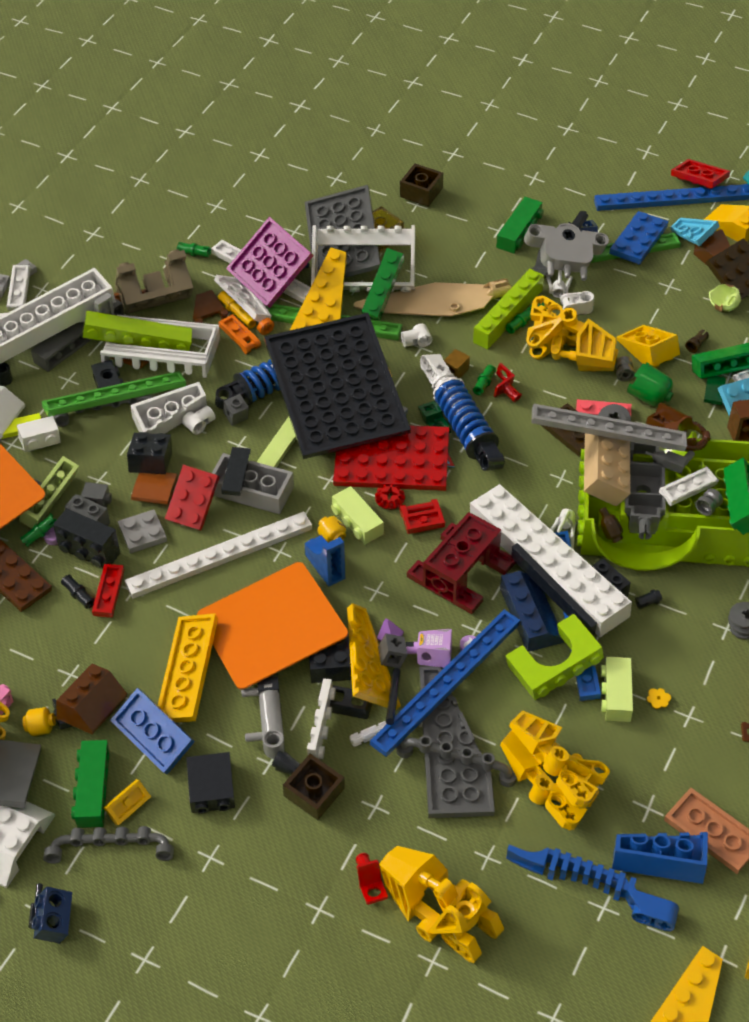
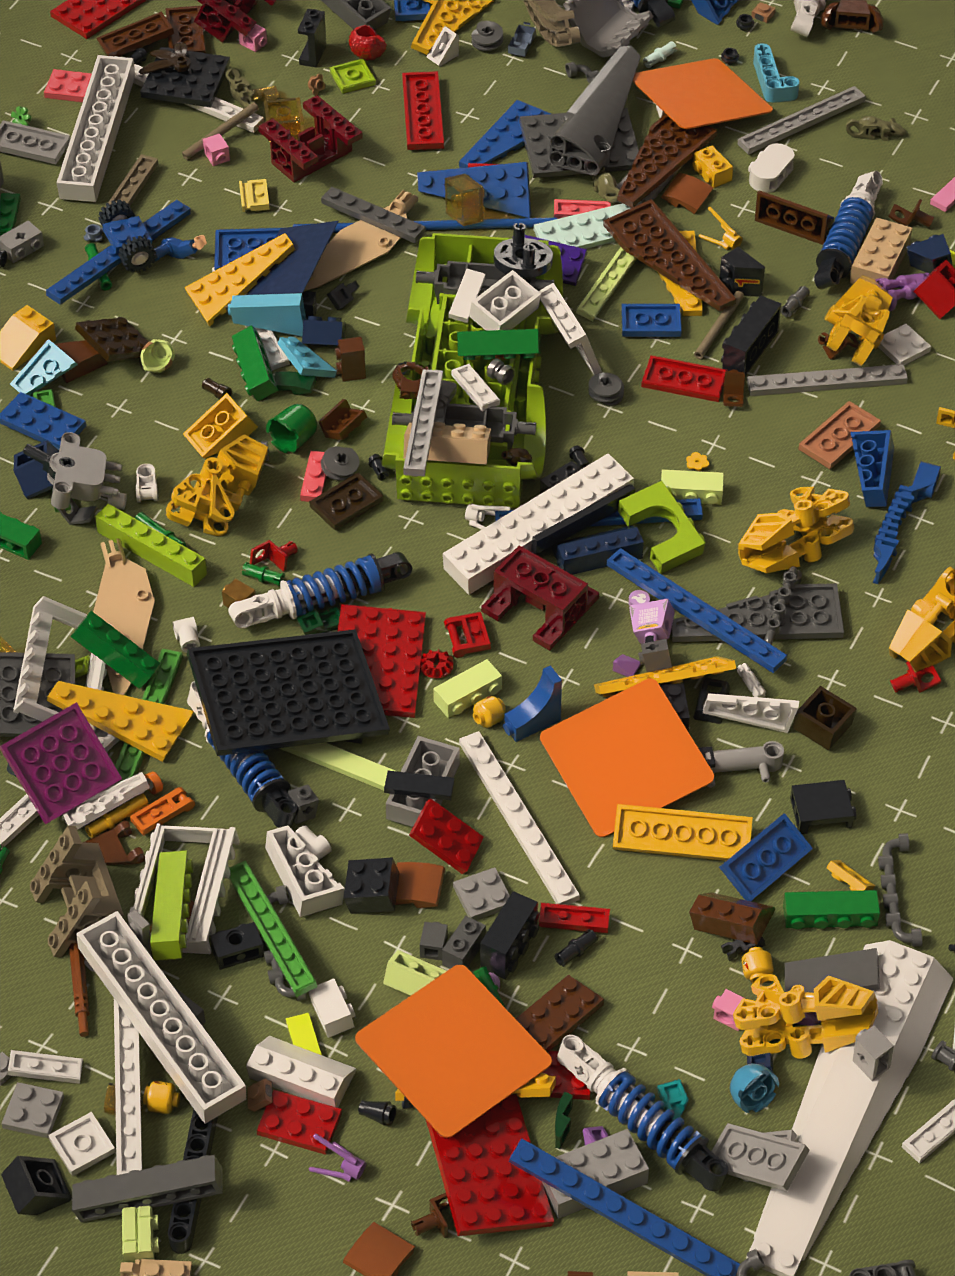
camera: 90 degrees left, 0 degrees up
black cone [272,751,300,775] -> none
black bar [386,668,401,725] -> none

